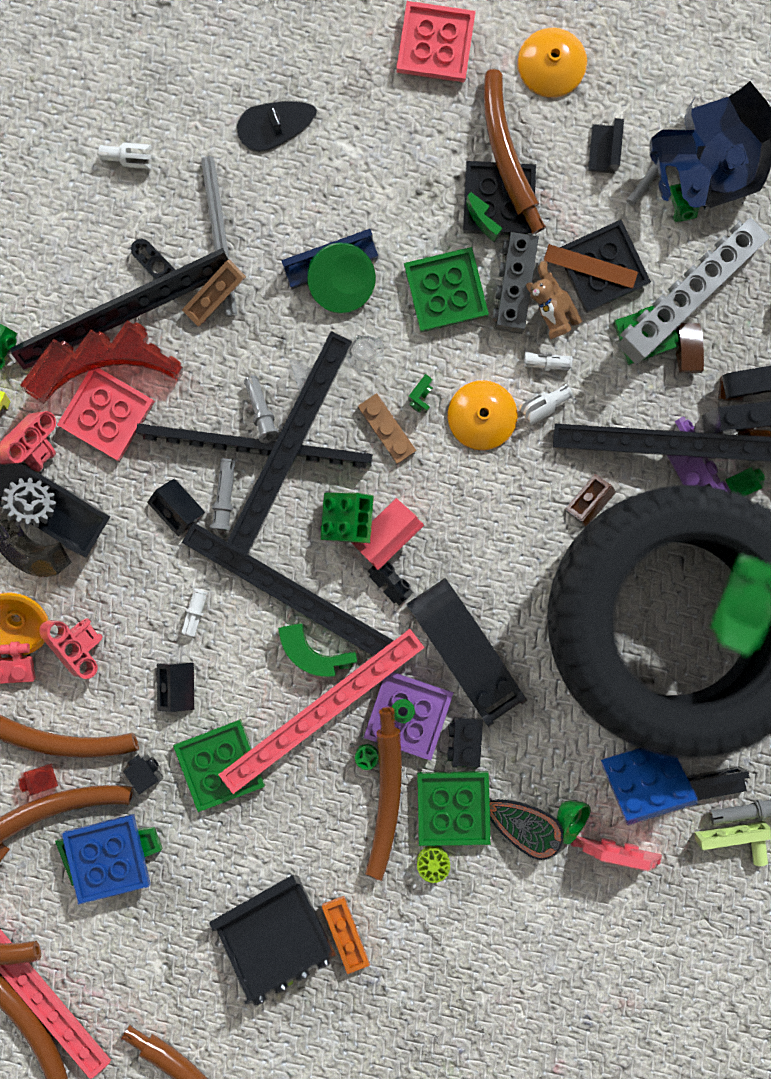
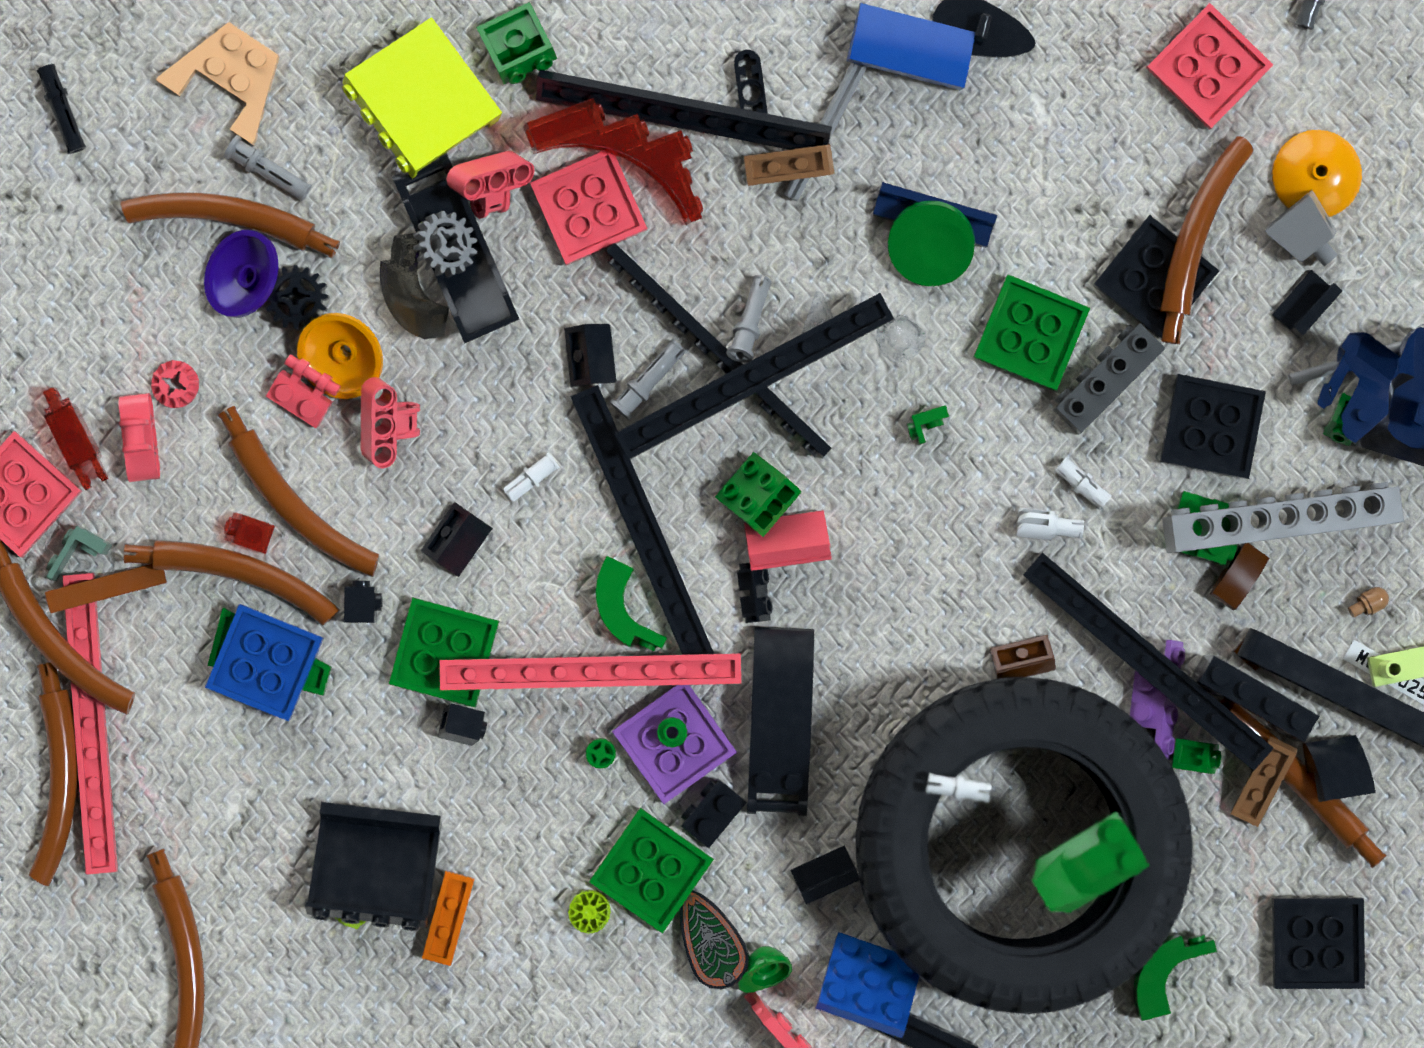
camera: 35 degrees right, 0 degrees up
medium nougat plate [357,393,416,464] -> none
dark orange animal [365,707,402,881] -> none
light orange dish [447,380,518,451] -> none
green slope [466,192,502,243] -> none
medium nougat animal [526,261,582,340] -> none
dark orange sticker [544,244,638,288] -> none
none -> black brick [438,703,487,746]
none -> black panel [790,845,860,904]
none -> blue slope [846,3,975,90]
none -> white pin [926,773,991,803]
none -> light grey torso [1265,190,1337,266]

